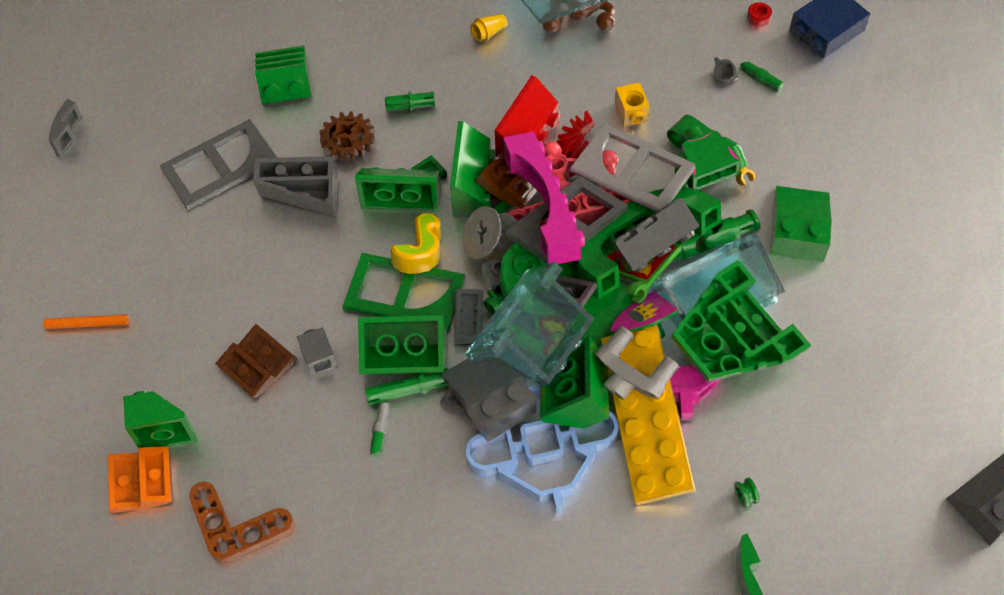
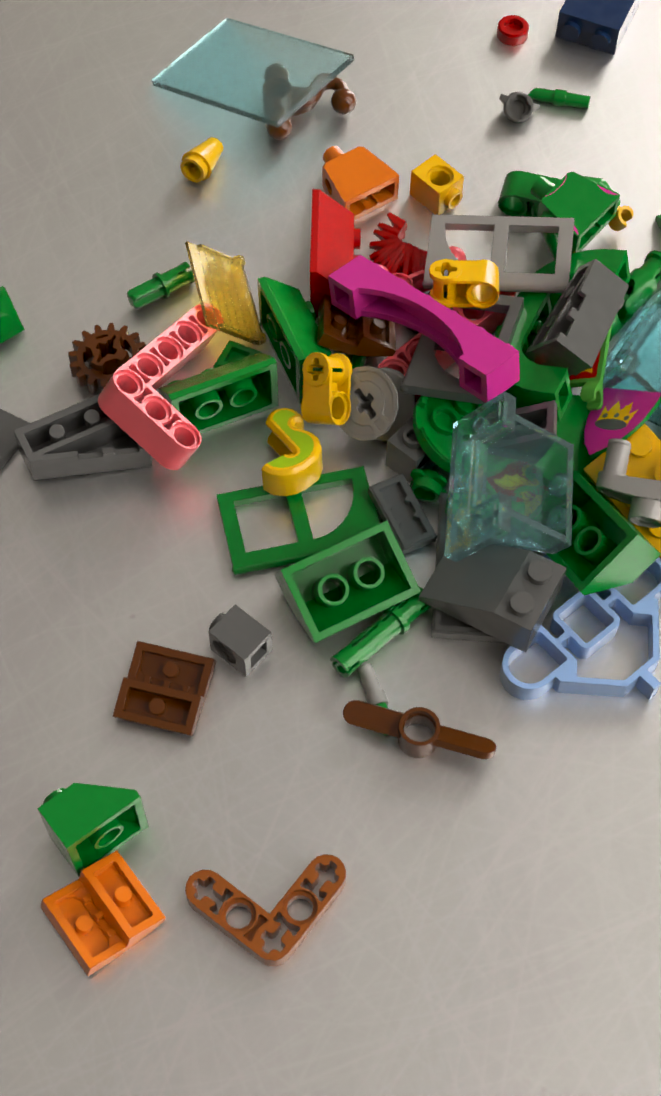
camera: 30 degrees left, 0 degrees up
none -> coral beam [98,304,222,470]
none -> clear yellow piece [185,241,267,345]
none -> yellow piece [301,352,352,425]
none -> orange torso [322,146,399,221]
none -> reddish brown piece [343,700,496,760]
none -> yellow piece [429,259,499,309]

